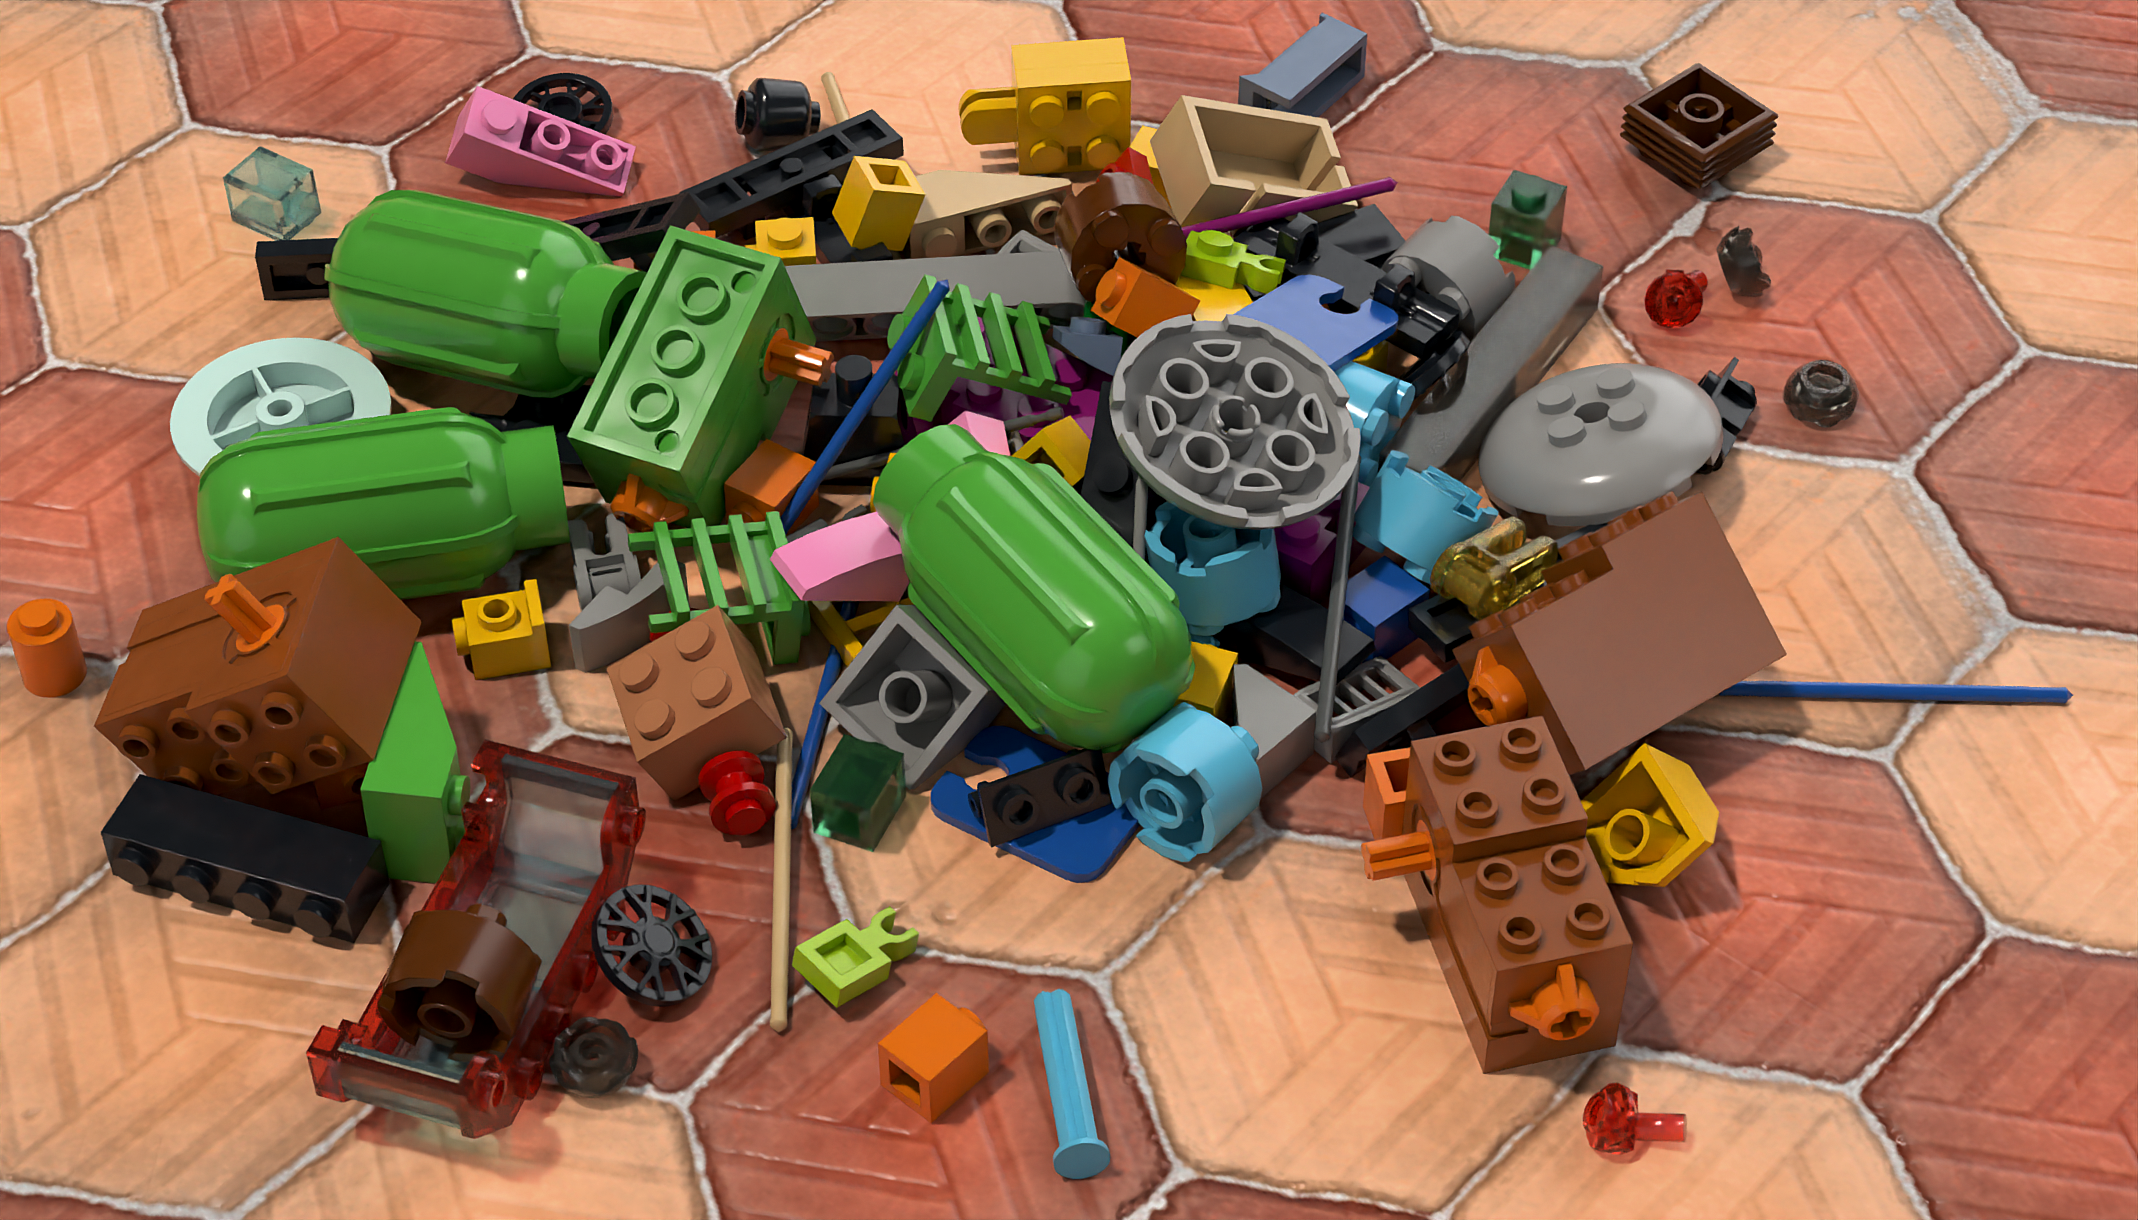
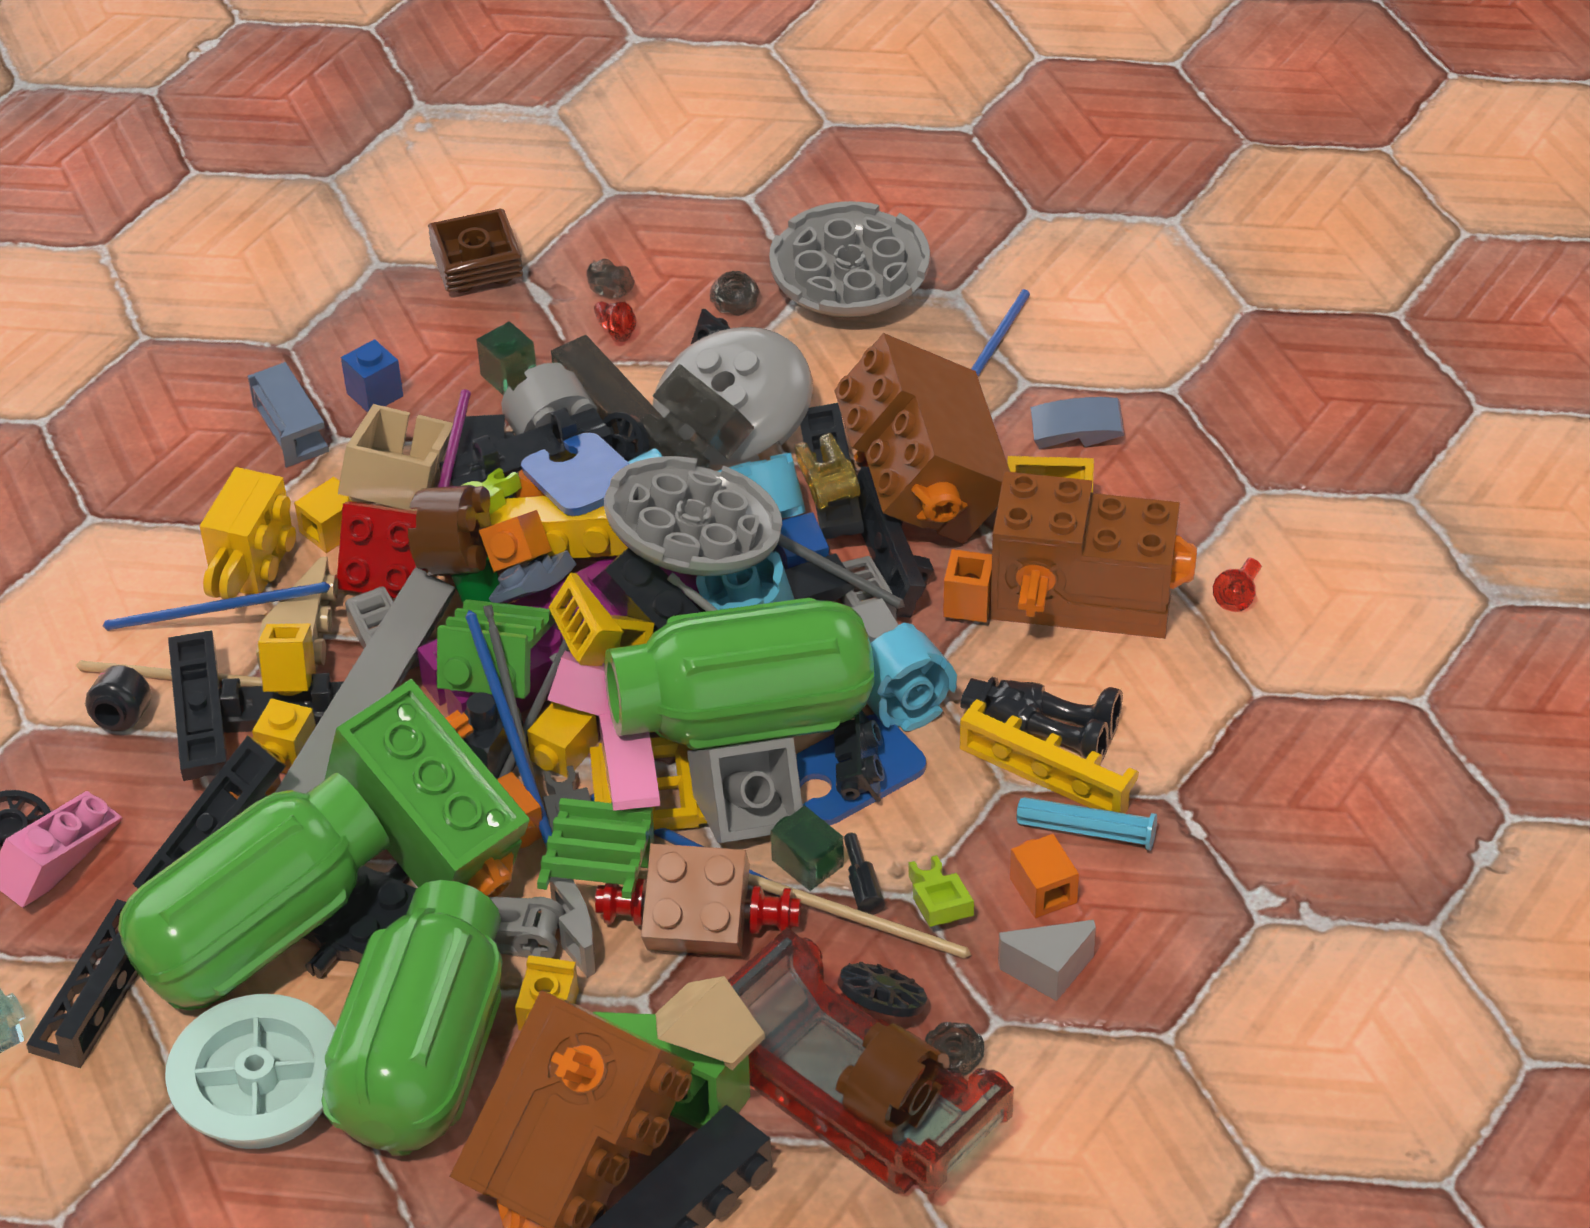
camera: 65 degrees left, 0 degrees up
none -> blue axle [102,582,331,631]
none -> blue brick [341,339,403,413]
none -> dark grey piece [483,605,537,786]
none -> yellow slope [549,573,624,666]
none -> clear smoke brick [641,364,755,468]
none -> tan slope [655,976,765,1070]
none -> light grey brick [769,201,930,317]
none -> black axle [843,832,885,915]
none -> black piece [960,677,1123,760]
none -> yellow hinge [960,699,1139,813]
none -> light grey slope [998,920,1096,1001]
none -> sand blue slope [1031,397,1124,449]

